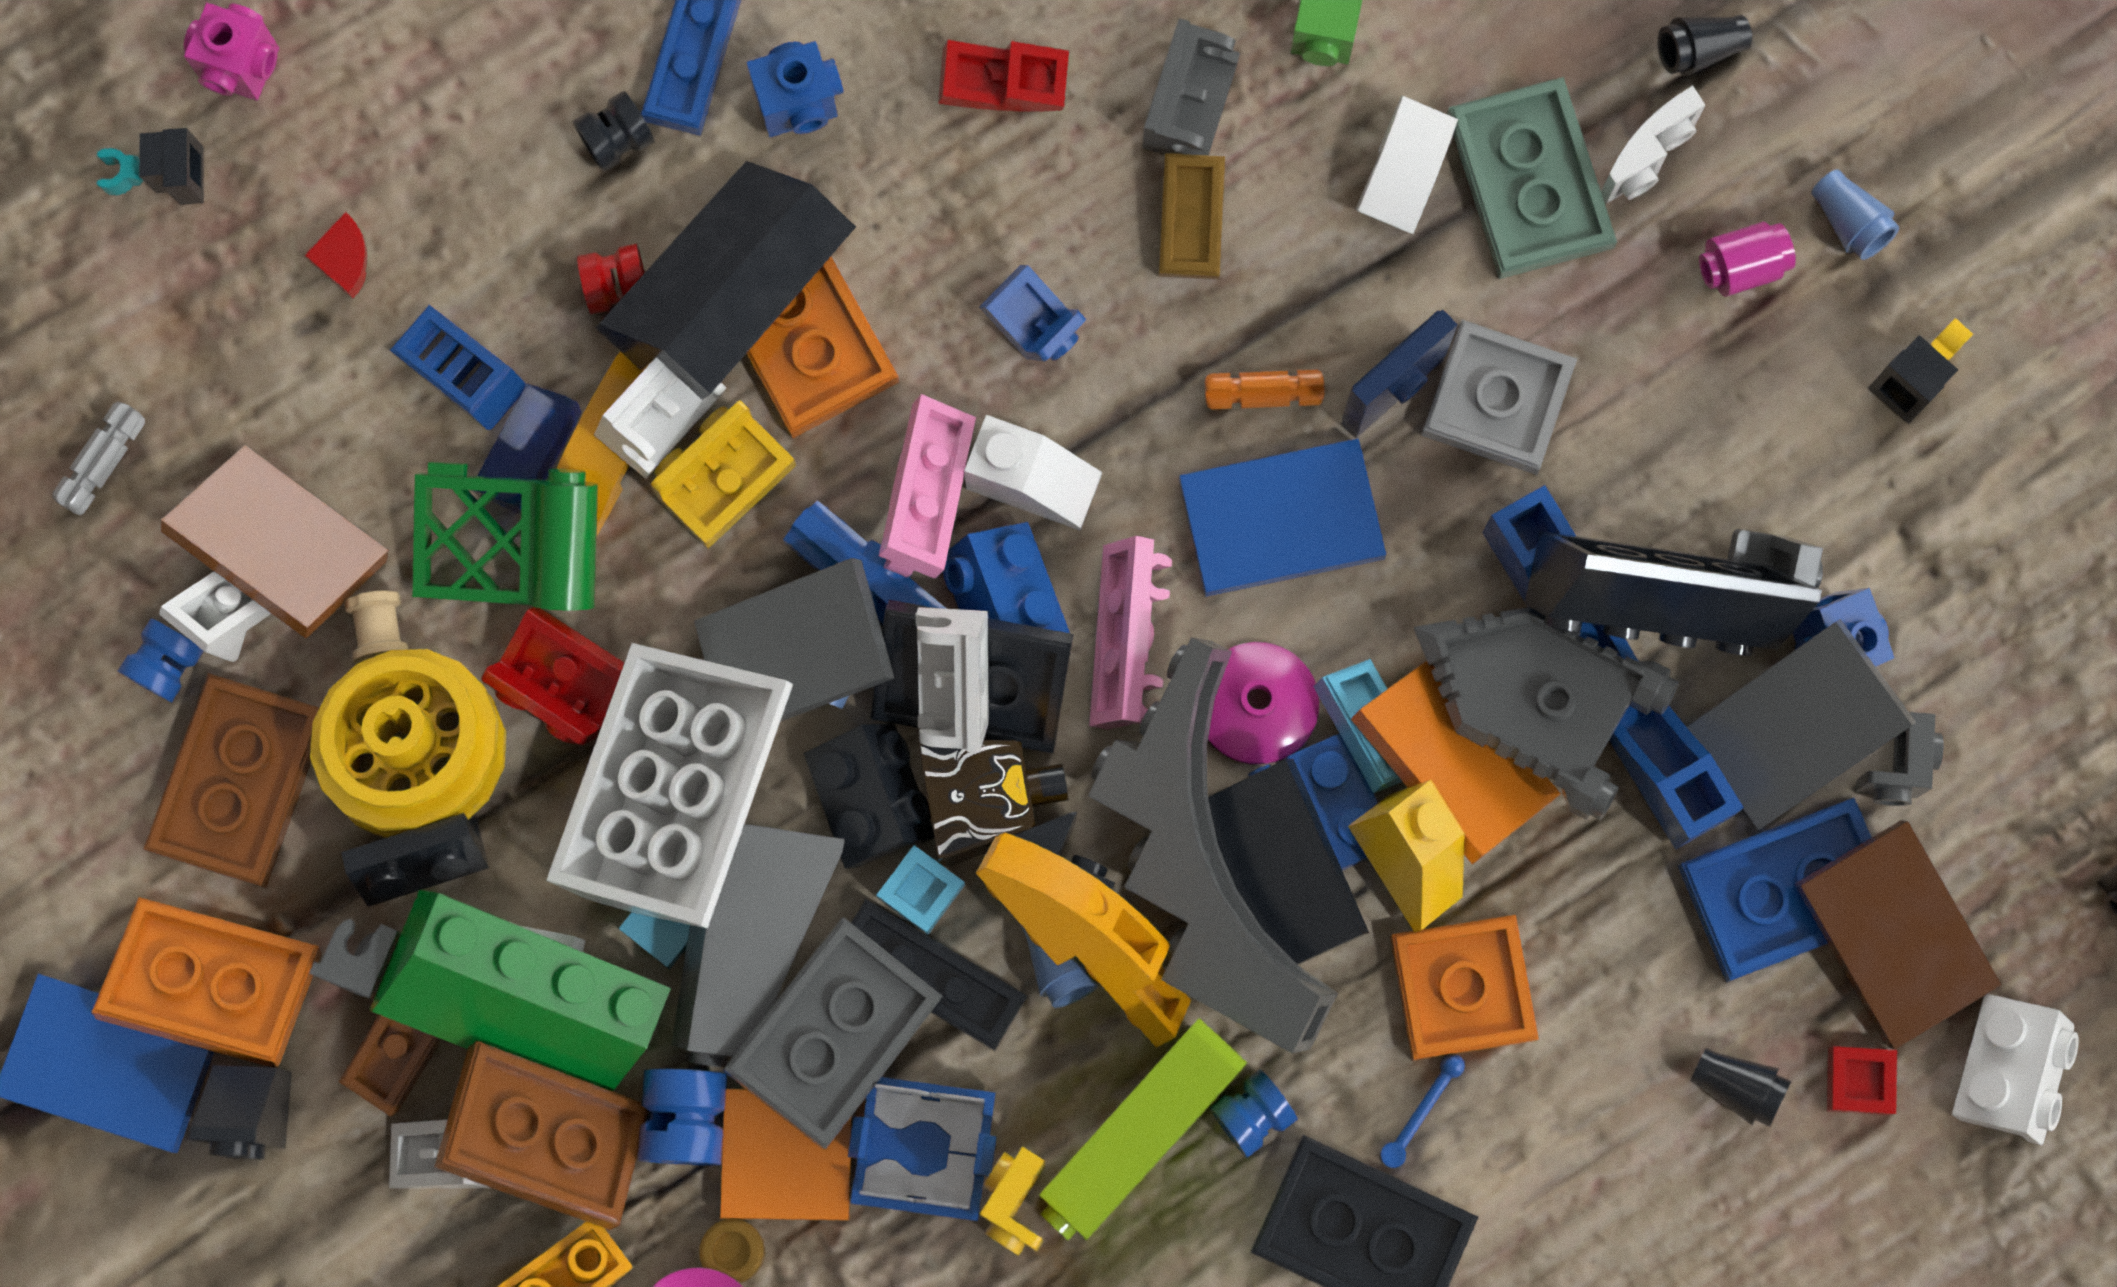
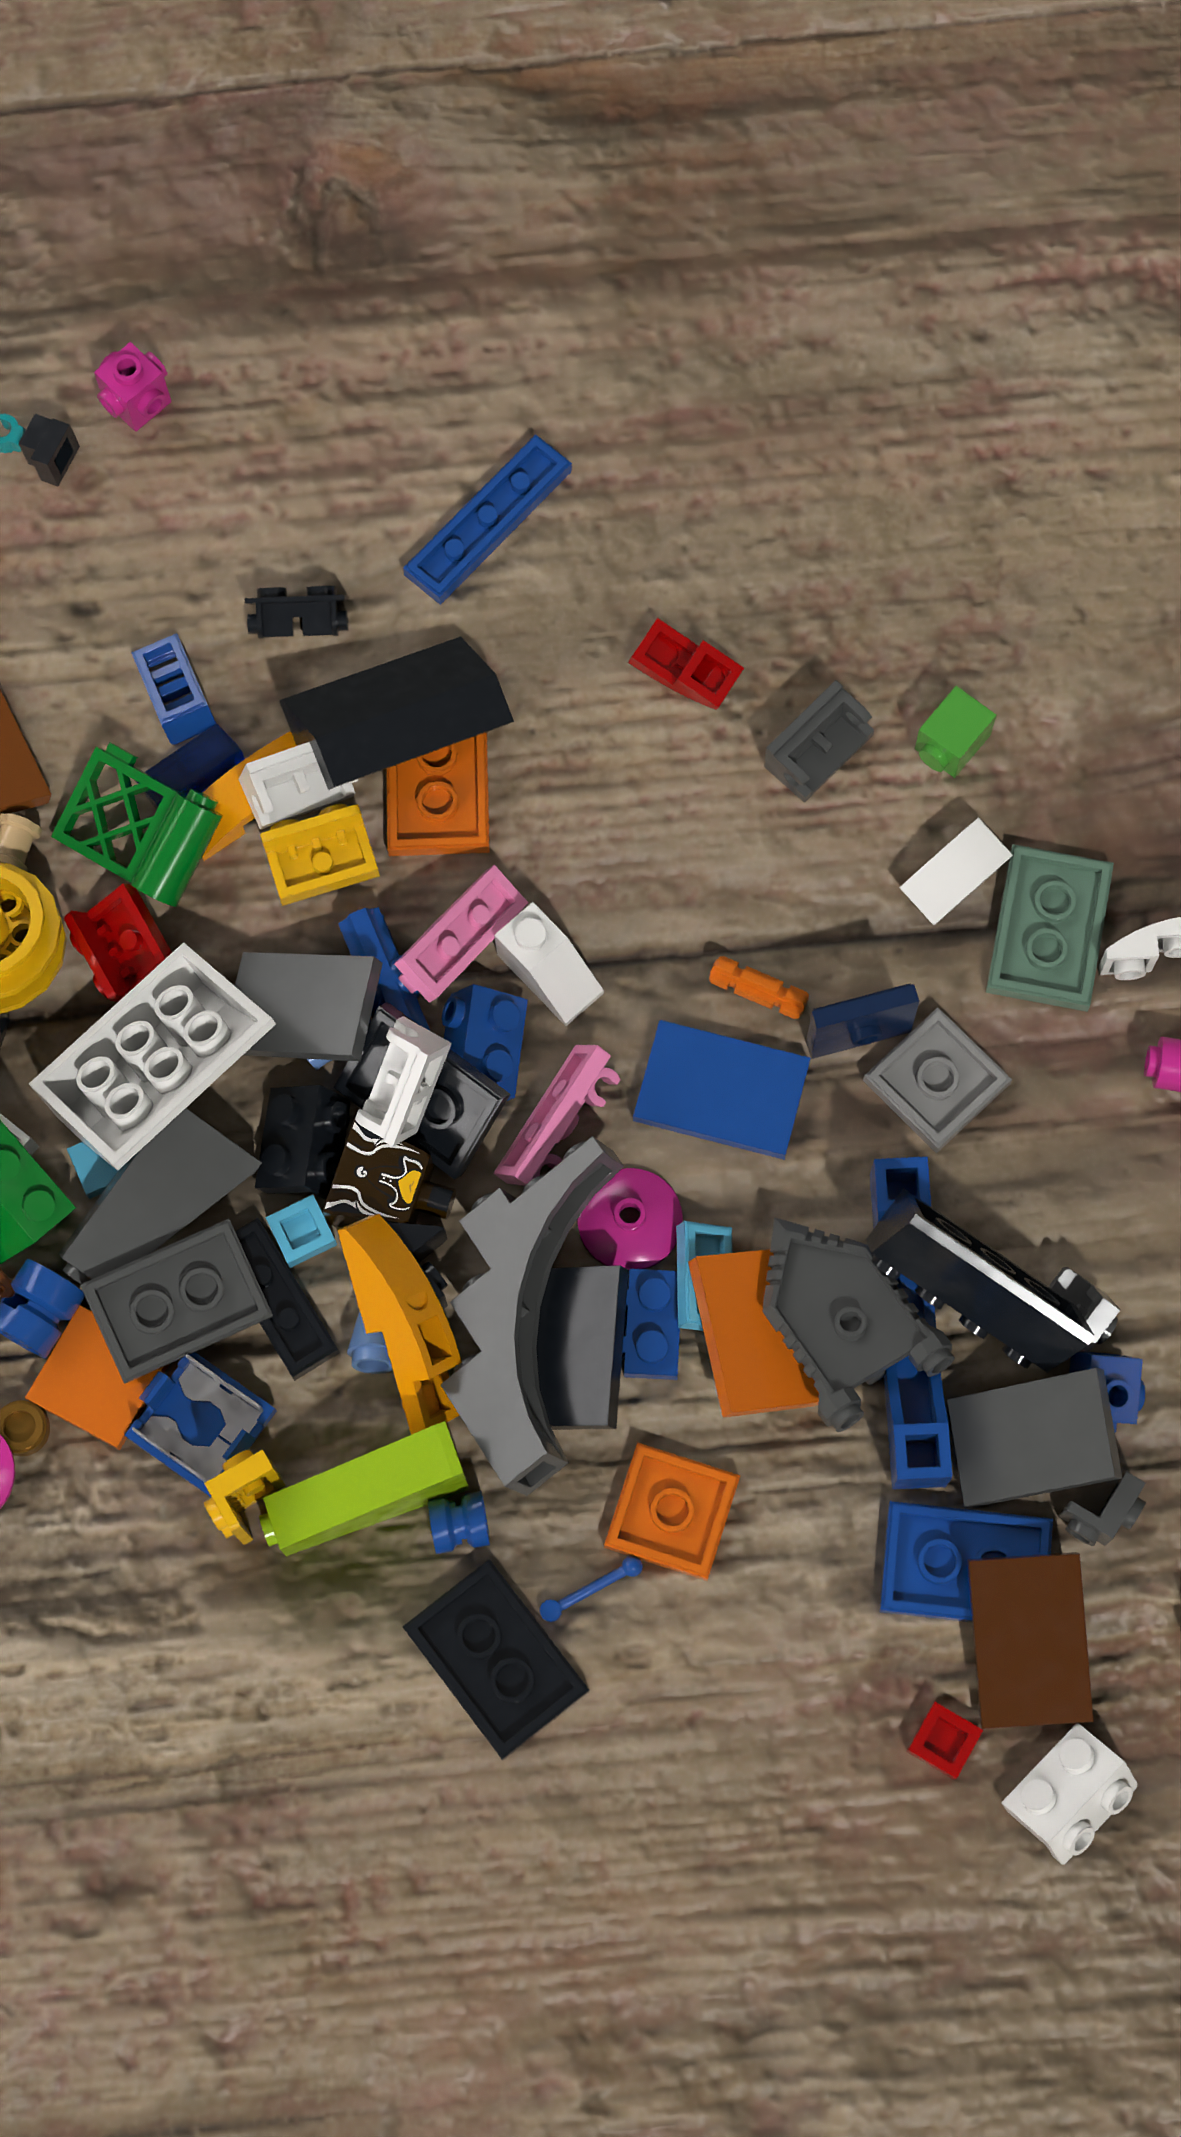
camera: 30 degrees right, 5 degrees down
red tile [305,212,367,299] -> none
black wheel [572,90,655,173] -> none
red wheel [577,243,645,315] -> none
blue brick [746,41,844,138] -> none
blue bracket [979,265,1086,362] -> none
pearl gold tile [1159,153,1225,280] -> none
yellow slope [1348,780,1465,932] -> none
black cone [1690,1048,1791,1127] -> none
none -> black hinge [244,586,349,639]

